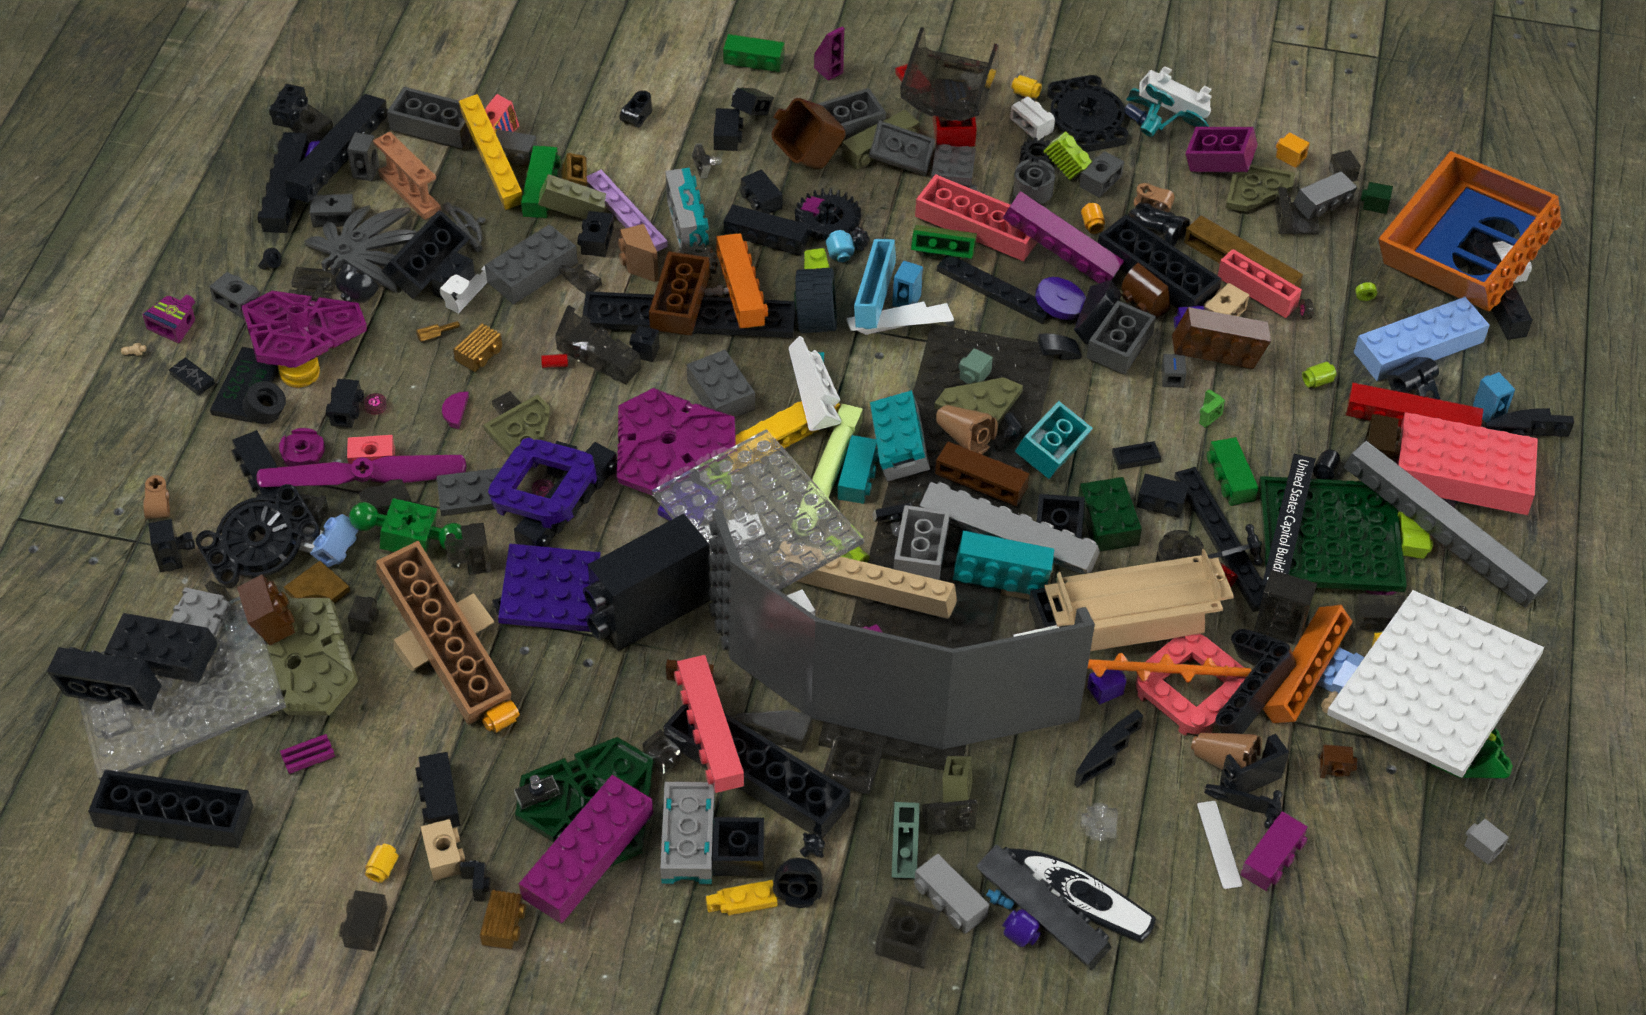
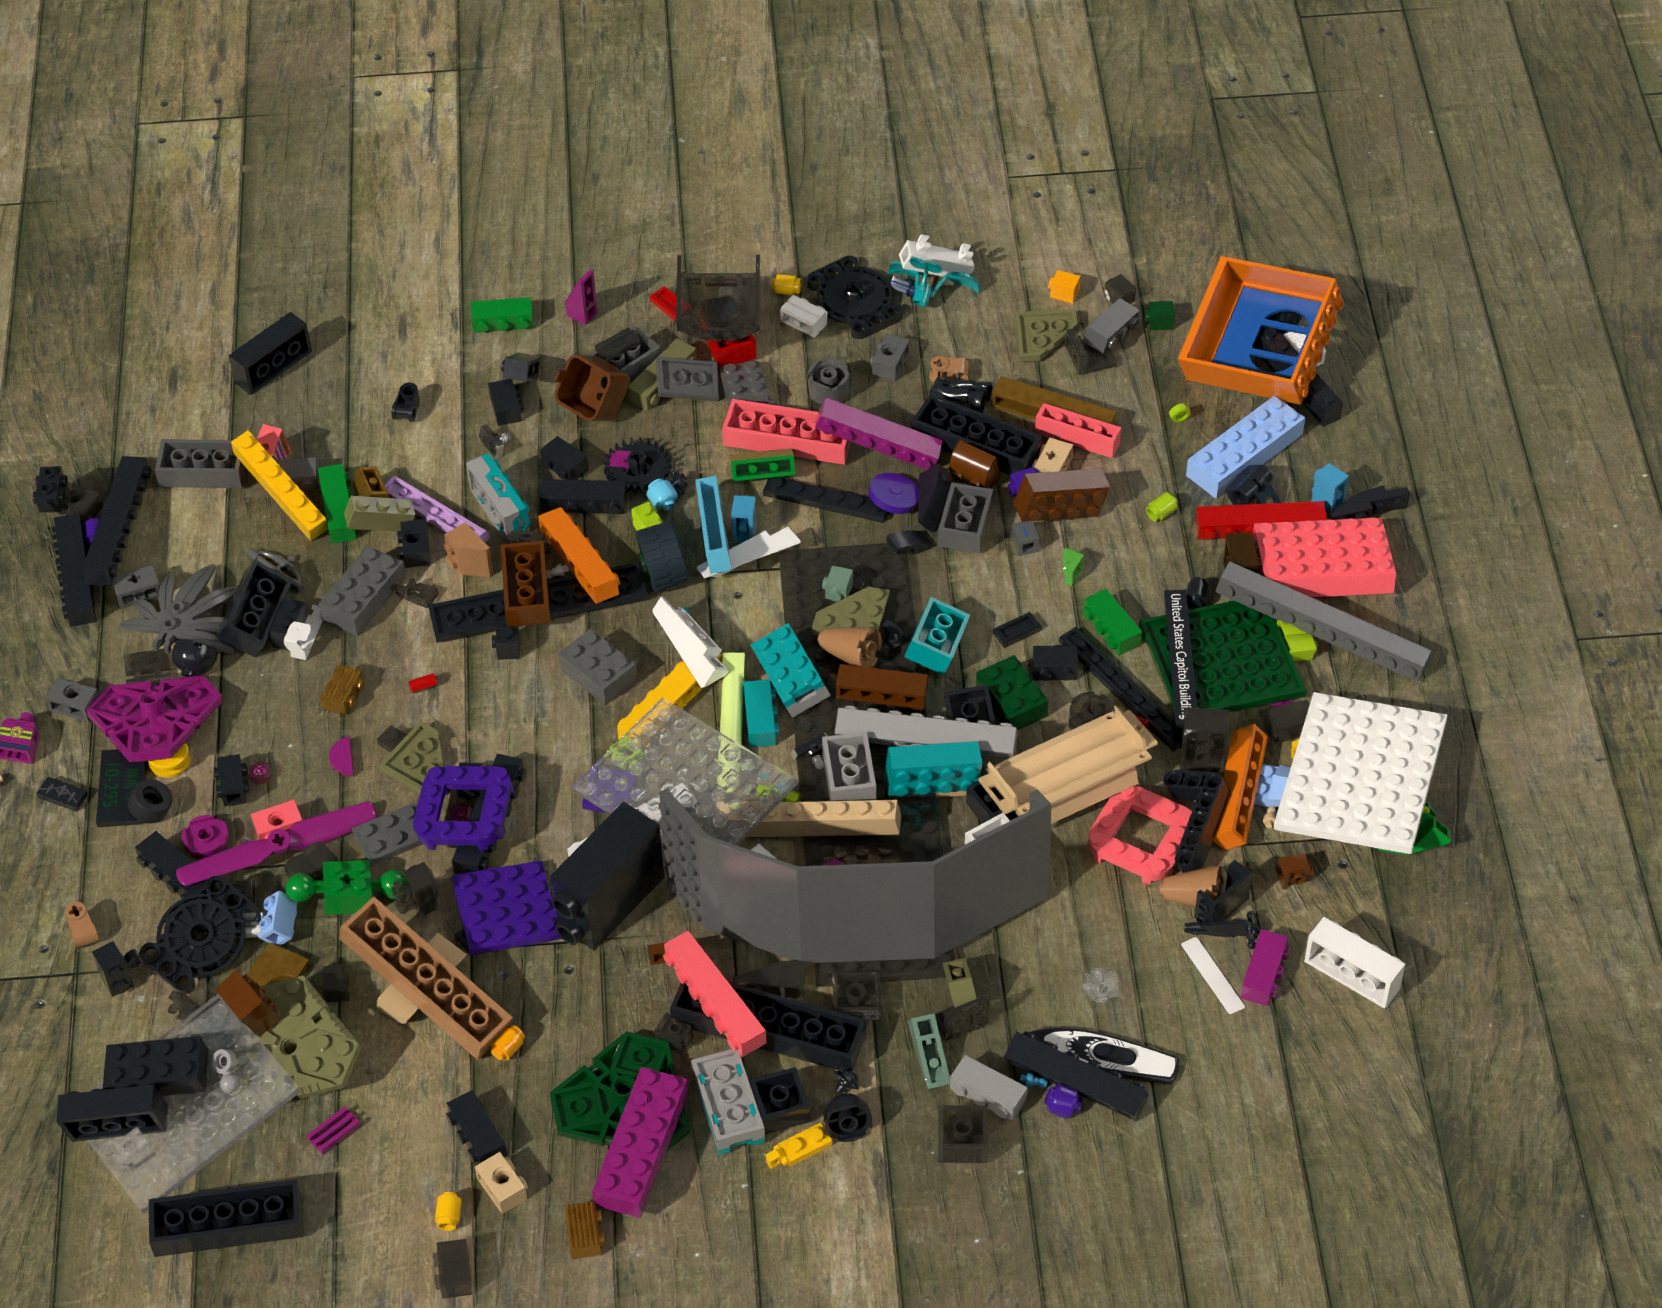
camera: 15 degrees left, 0 degrees up
light grey plate [170,588,232,637] -> none
black plate [258,247,282,270] -> none
dark grey brick [347,133,379,181] -> none
nougat fence [373,132,441,220] -> none
pearl gold axle [416,321,460,342] -> none
black bracket [460,860,491,902] -> none
clear smoke piece [514,775,560,809] -> none
clear smoke wedge [555,305,641,384] -> none
magenta plate [617,388,736,496] -> none
black tyre [1020,137,1055,168] -> none
lime brick [1044,131,1092,180] -> none
black slope [1074,709,1143,788] -> none
light orange brick [1081,203,1105,234] -> none
orange plant [1087,653,1252,682] -> none
dark purple brick [1087,670,1127,705] -> none
magenta brick [1185,127,1258,172] -> none
black piece [1207,524,1263,566] -> none
clear smoke tile [1298,298,1314,320] -> none
light grey brick [1464,819,1509,864] -> none
none -> light grey plate [212,1049,239,1093]
none -> black brick [228,312,312,395]
none -> clear smoke tile [595,327,640,362]
none -> white brick [1304,917,1405,1009]

